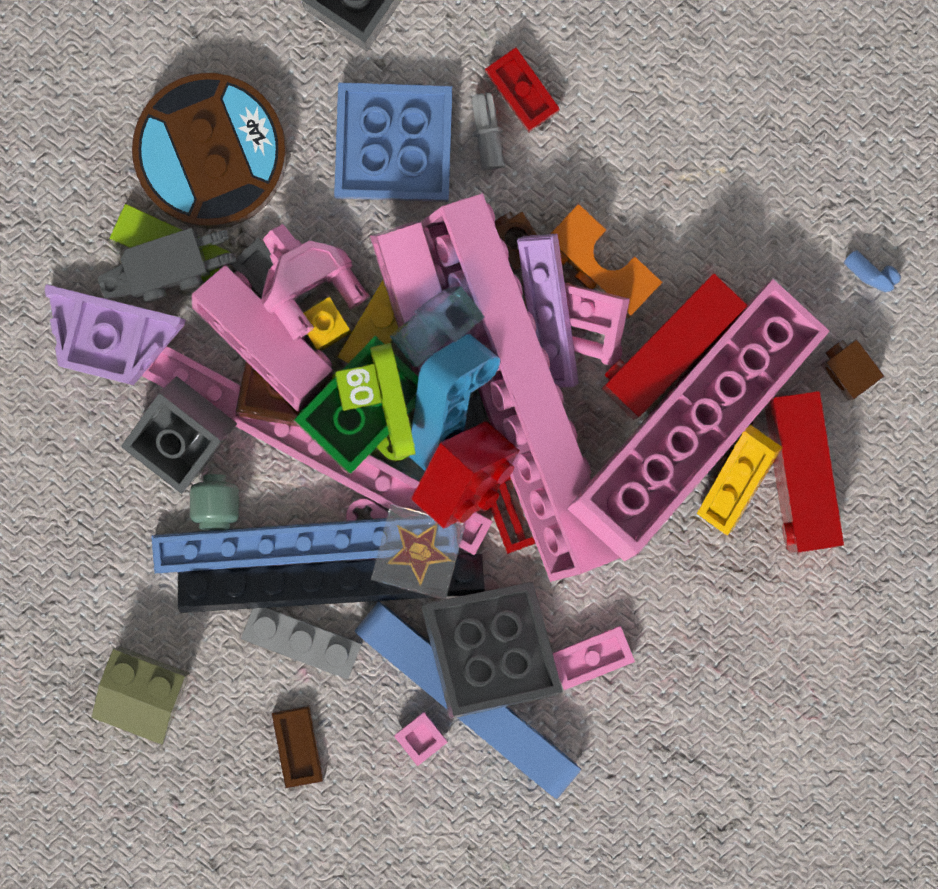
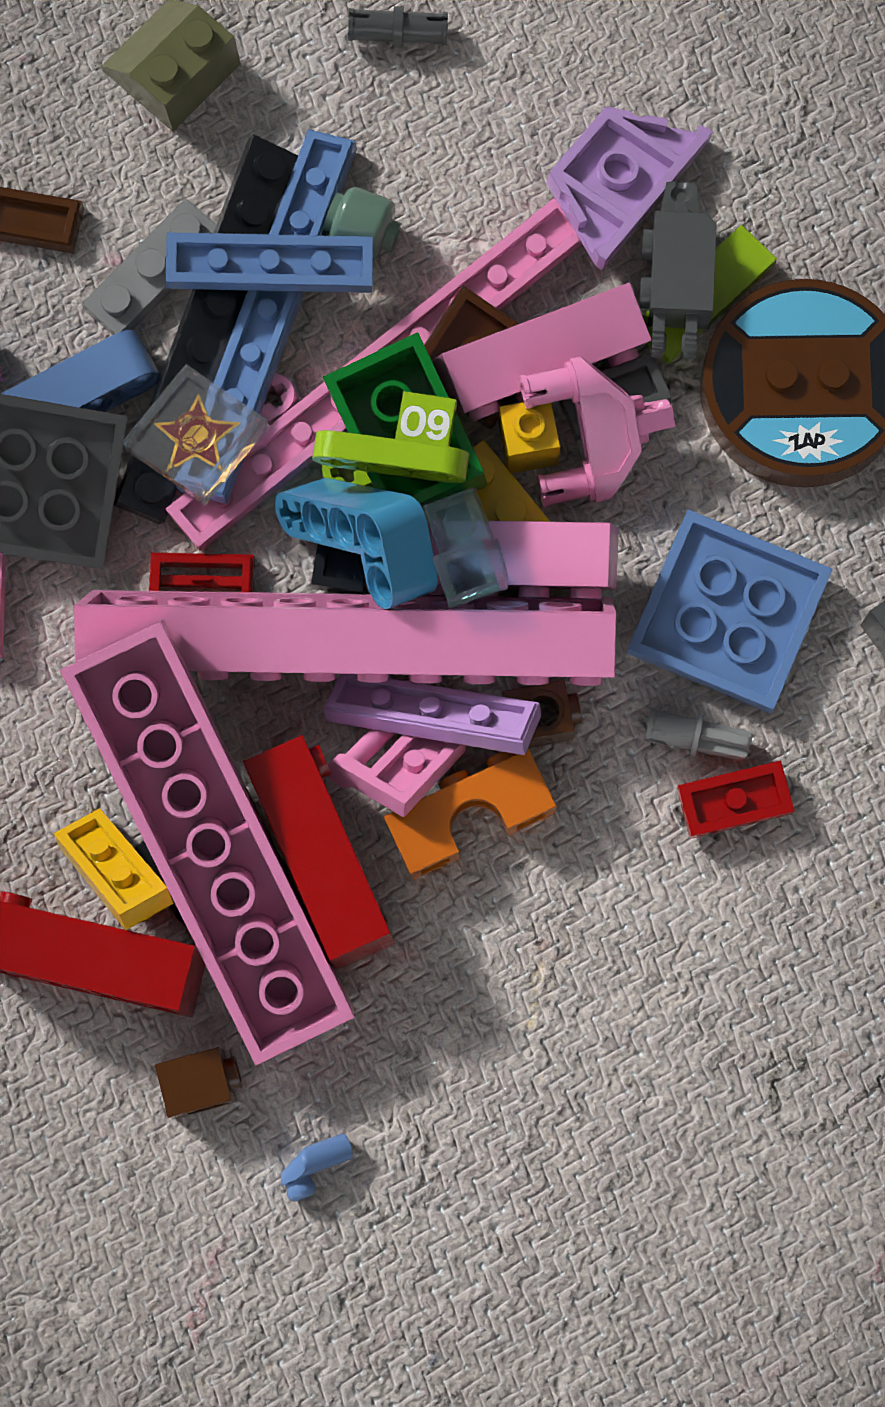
camera: 120 degrees right, 10 degrees down
dark grey brick [121,376,237,494] -> none
red brick [411,421,520,529] -> none
none -> medium blue plate [165,232,373,293]
none -> dark grey pin [348,6,448,47]

